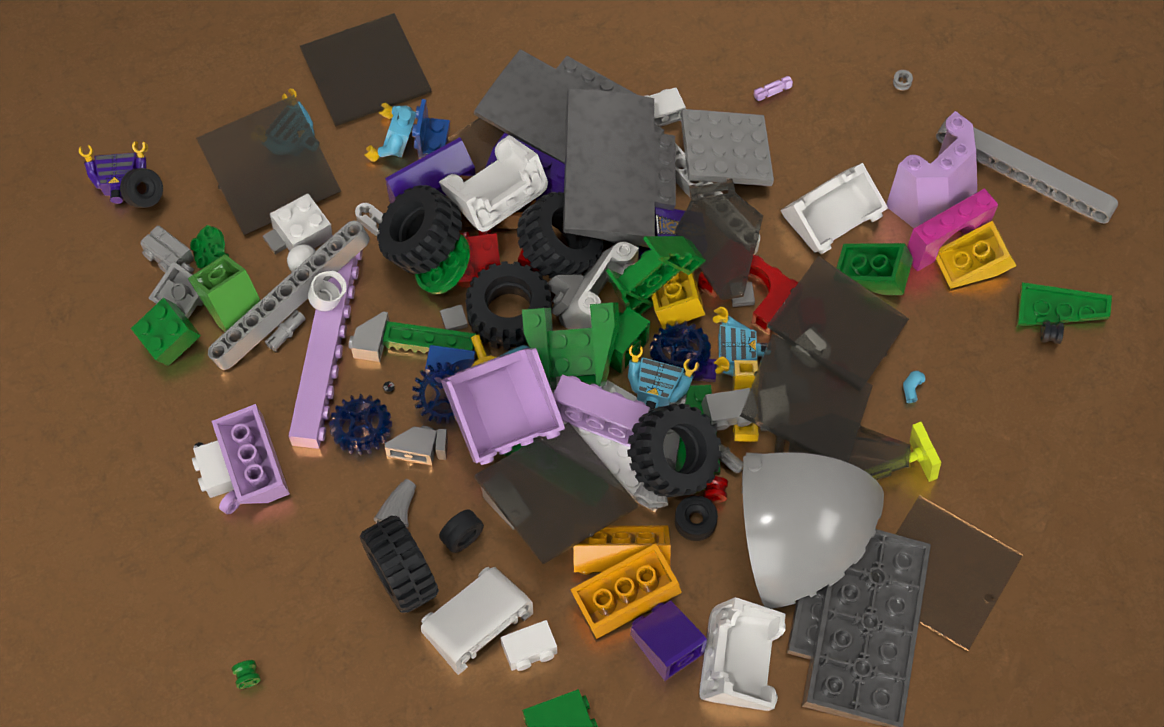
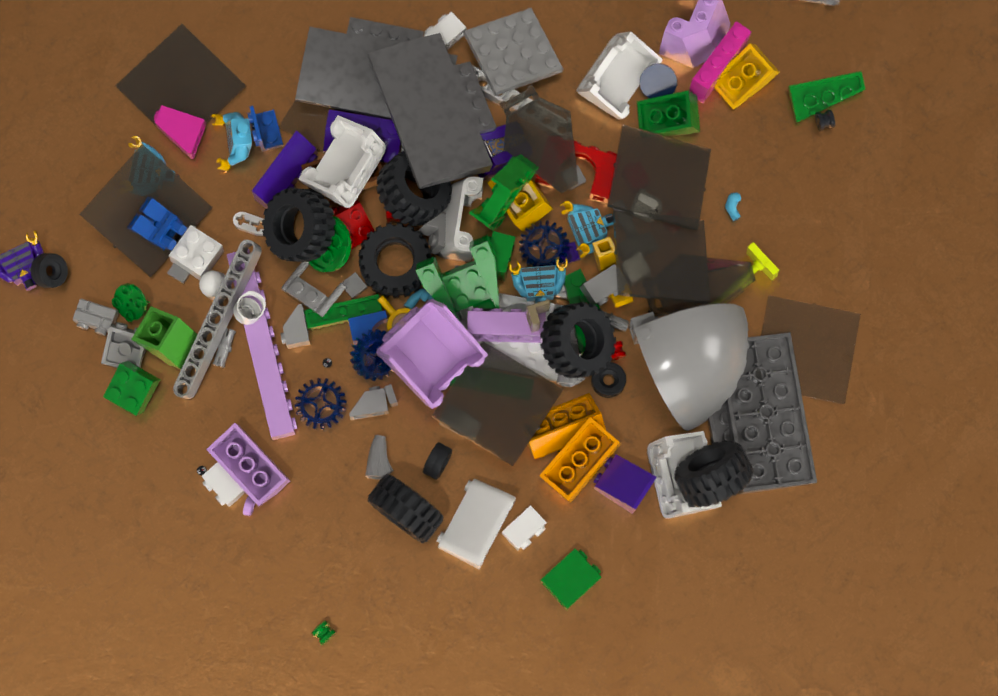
camera: 25 degrees left, 15 degrees up
none -> blue hips [127,197,187,251]
none -> dark pink slope [154,105,206,159]
none -> light grey plate [281,262,346,317]
none -> dark tan panel [525,300,550,333]
none -> piece [640,63,677,98]
none -> black tyre [674,440,753,507]

